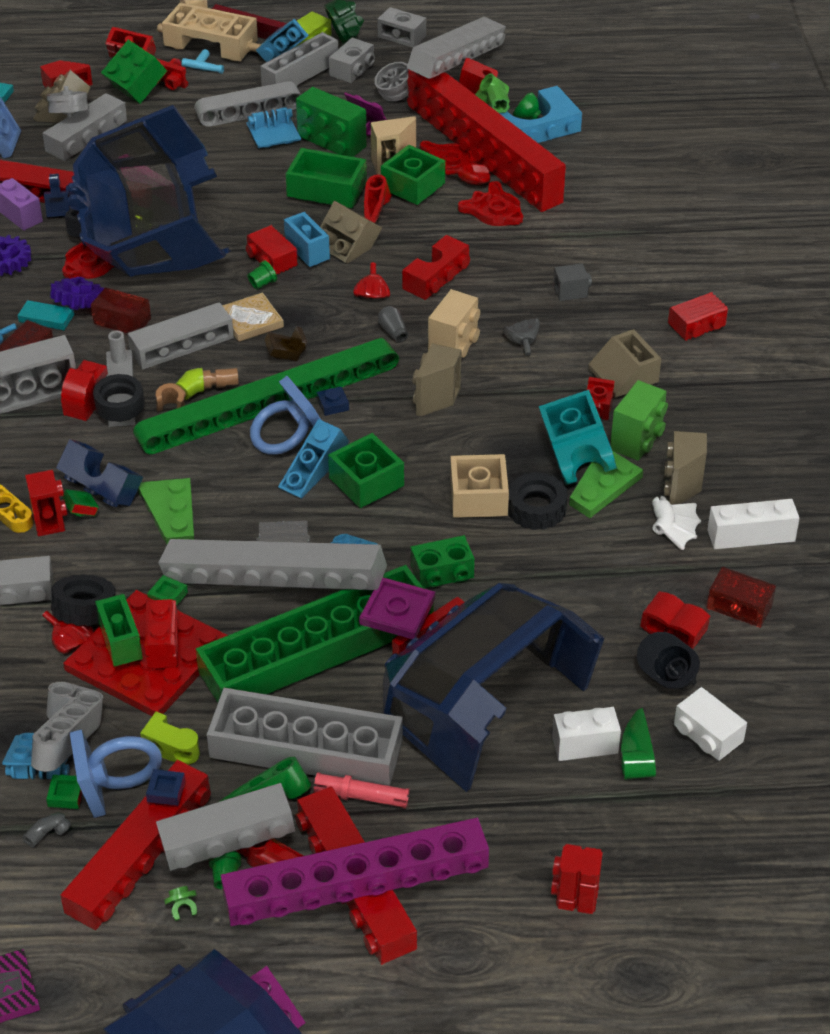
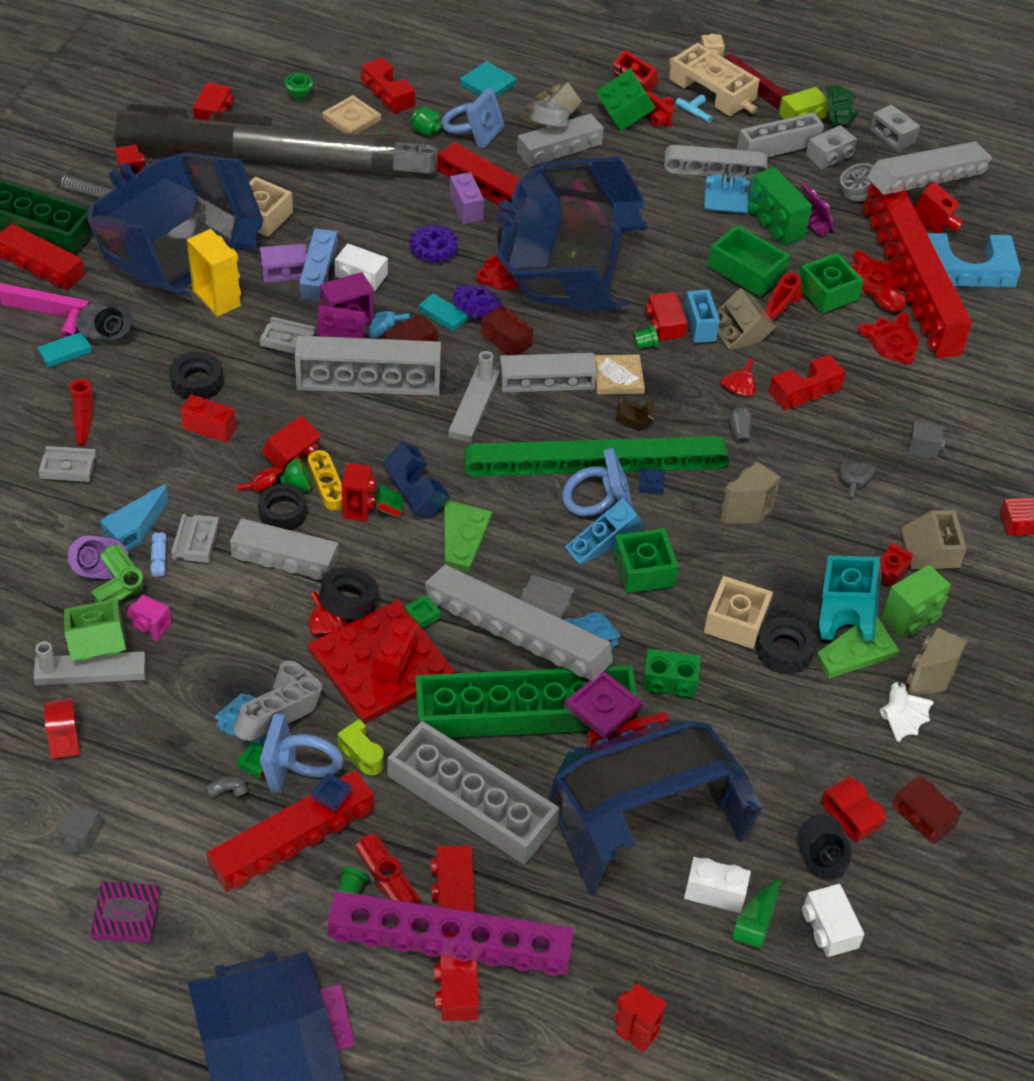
camera: 20 degrees right, 5 degrees up
red slope [40,60,93,88] -> none
dark blue plate [44,174,70,217] -> none
red brick [61,360,108,421] -> none
black tyre [93,374,145,422] -> none
green brick [95,594,143,667] -> none
medium nougat piece [156,368,239,412] -> none
light grey brick [156,783,295,871] -> none
bright green plate [164,886,197,921] -> none
green piece [219,757,311,802] -> none
dark azure slope [256,19,309,62] -> none
coral pin [314,772,410,809] -> none
tan slope [371,116,416,175] -> none
tan brick [428,289,480,358] -> none
bright green piece [475,74,510,113] -> none
green brick [512,92,542,120] -> none
white brick [707,499,800,549] -> none

